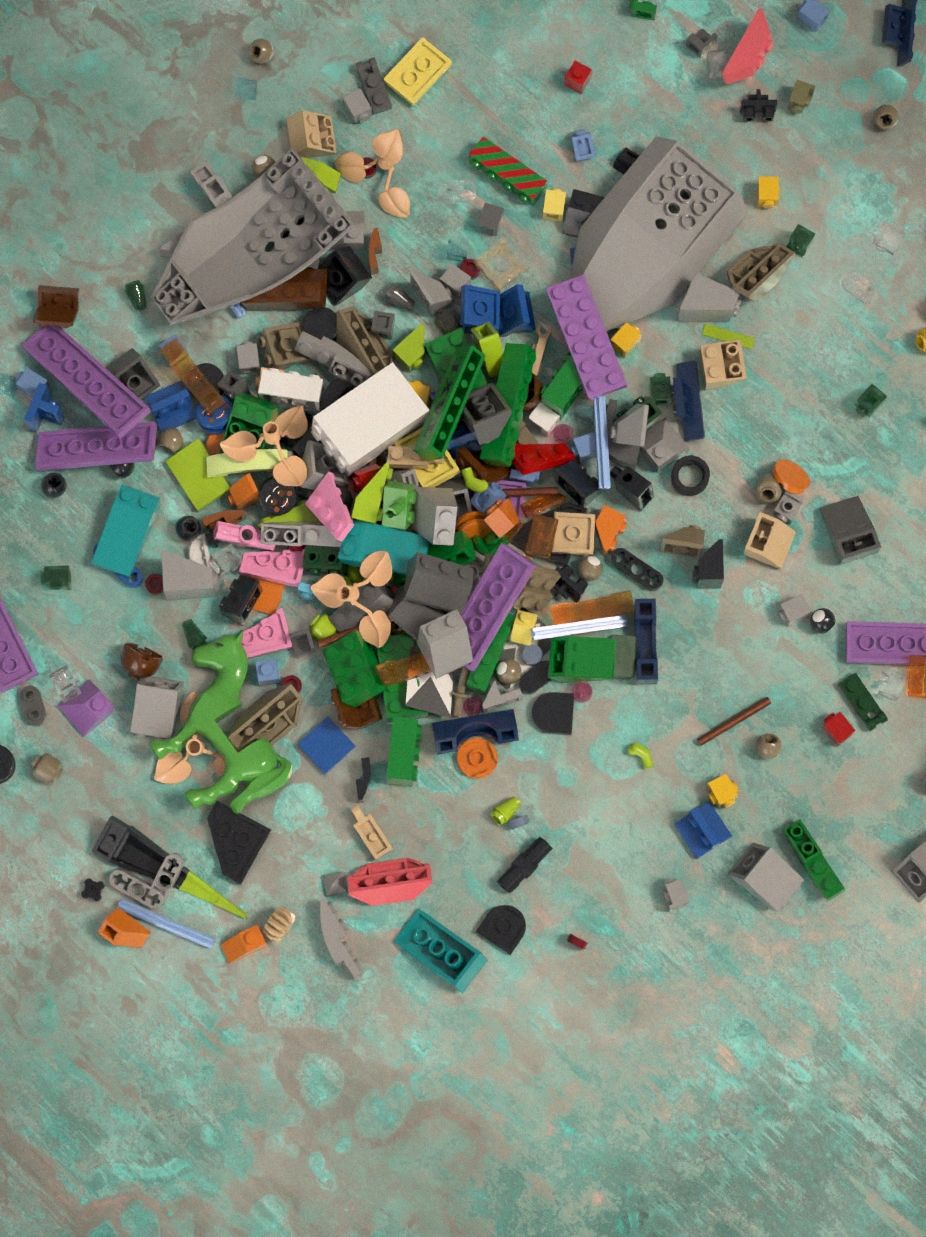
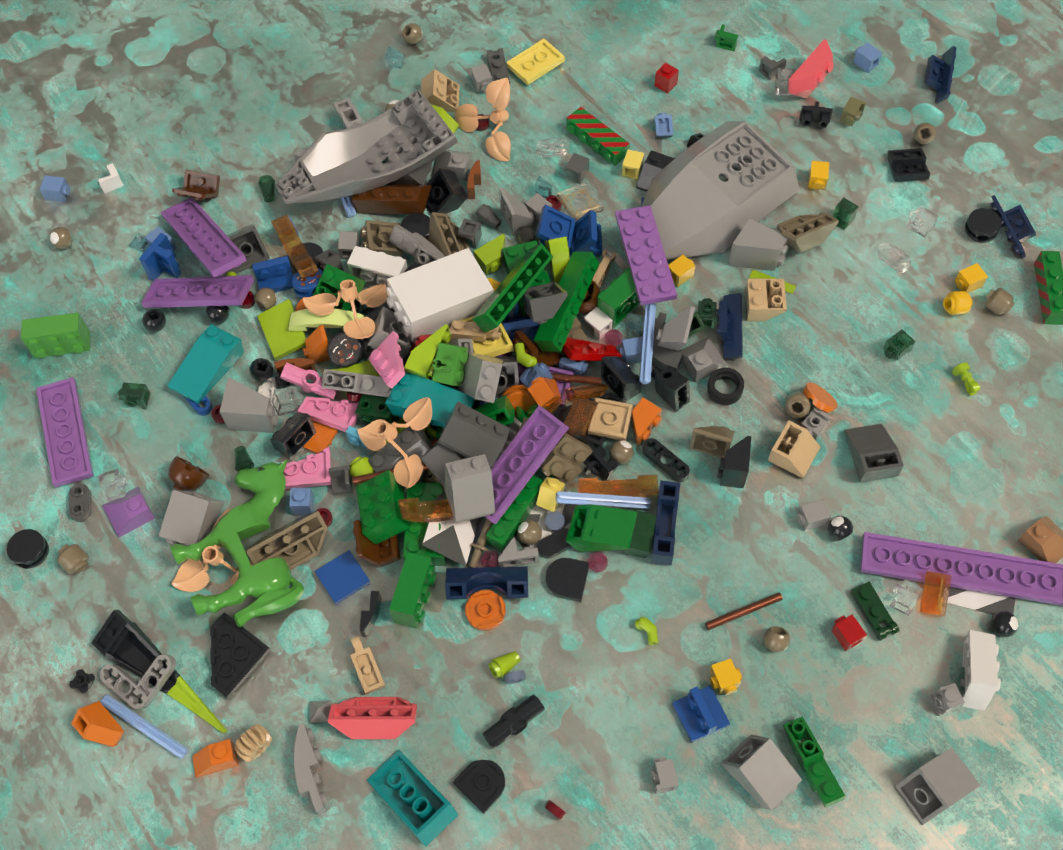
camera: 10 degrees right, 15 degrees down
none -> black slope [887,148,930,182]

